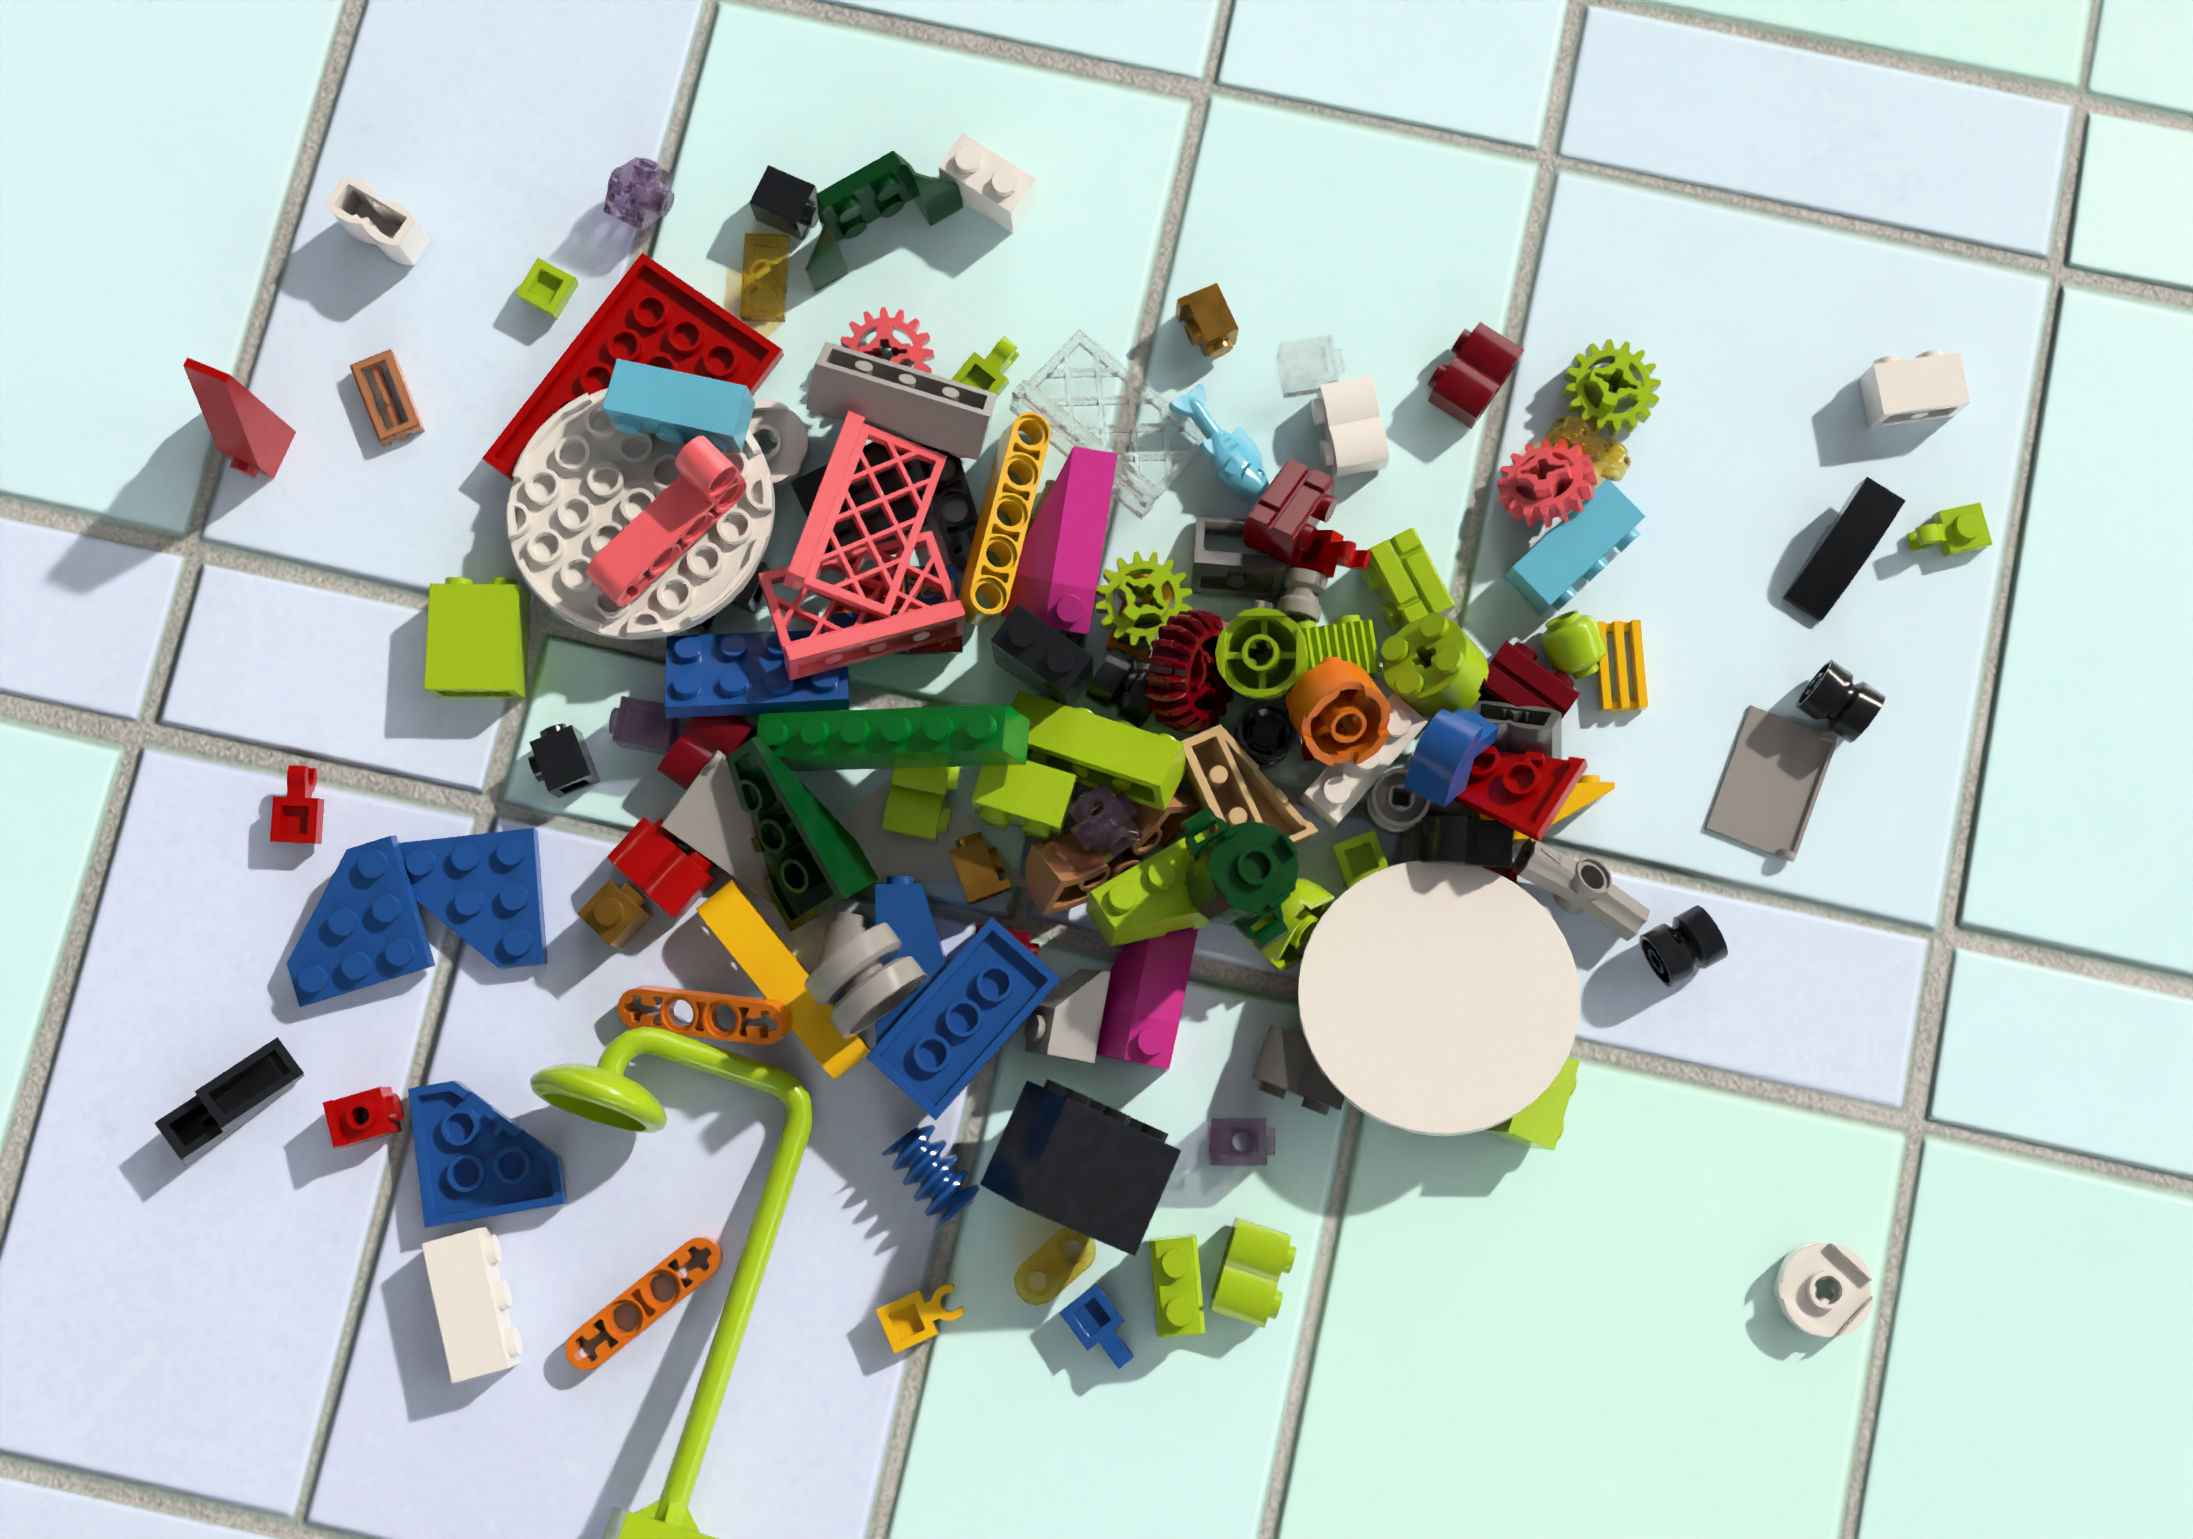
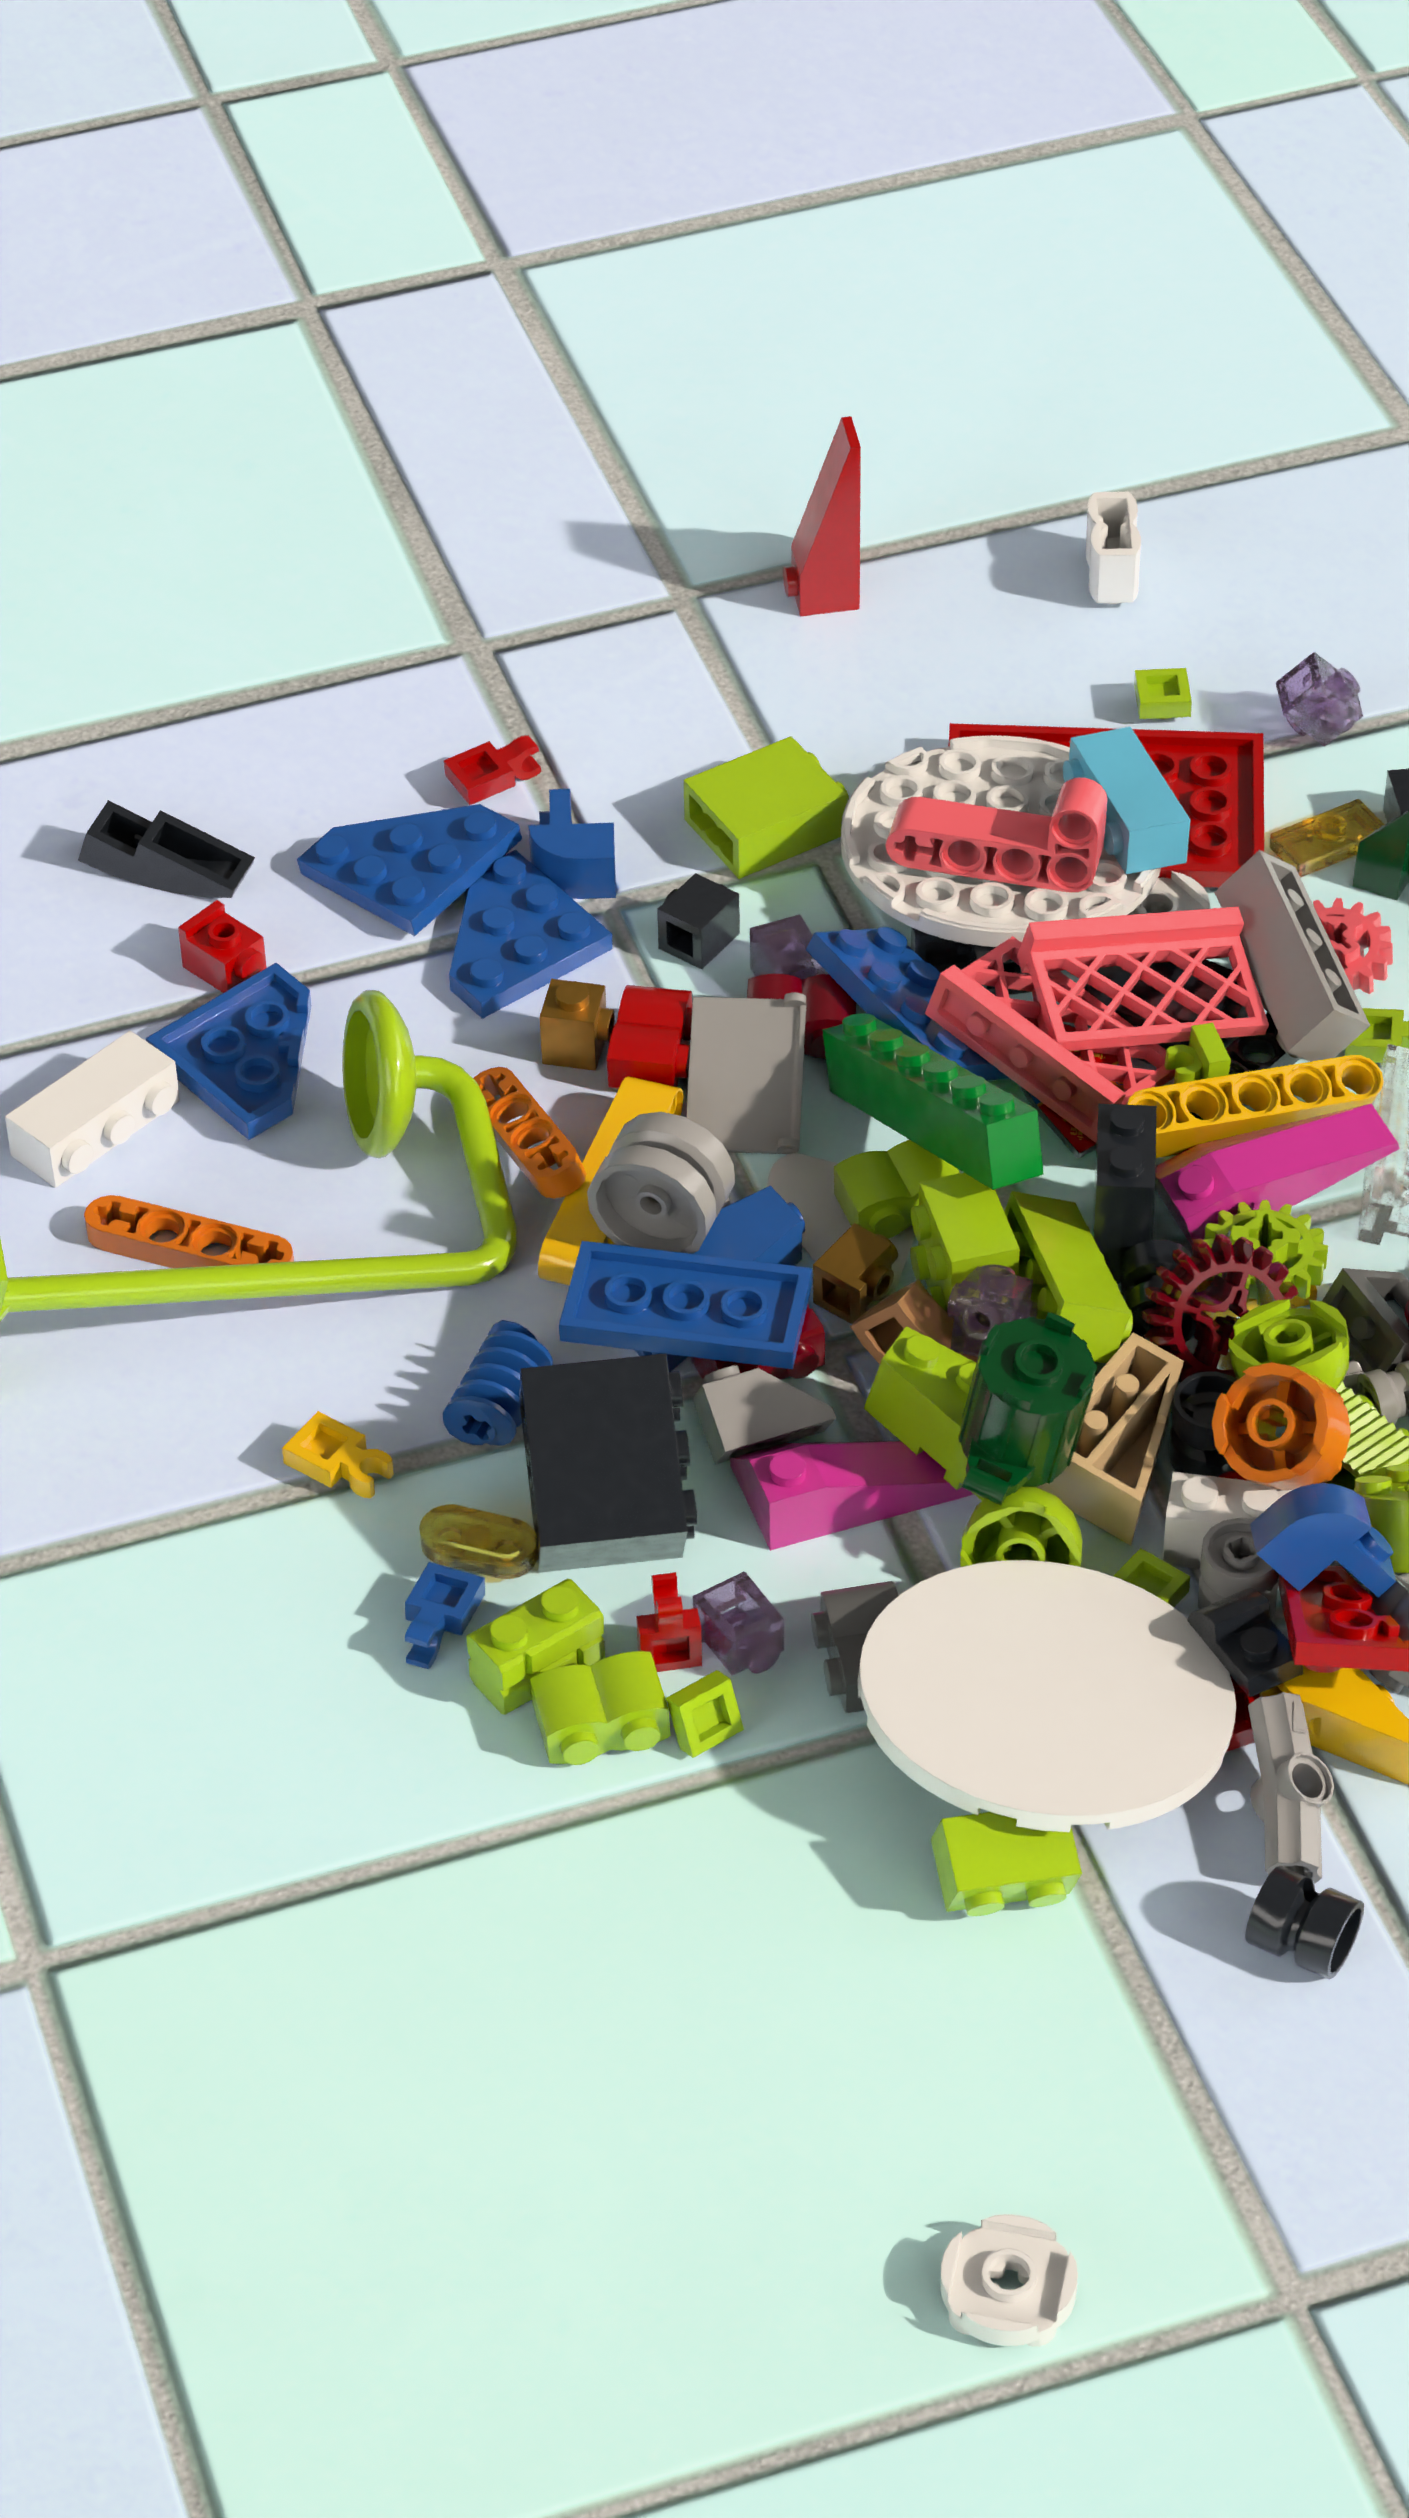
camera: 60 degrees right, 35 degrees down
nougat tile [349,349,425,447] -> none
dark green wedge [726,736,879,932] -> none
none -> blue brick [528,789,616,899]
none -> red plate [636,1572,702,1672]
none -> lime plate [666,1670,744,1758]
none -> lime tile [1164,1023,1231,1084]

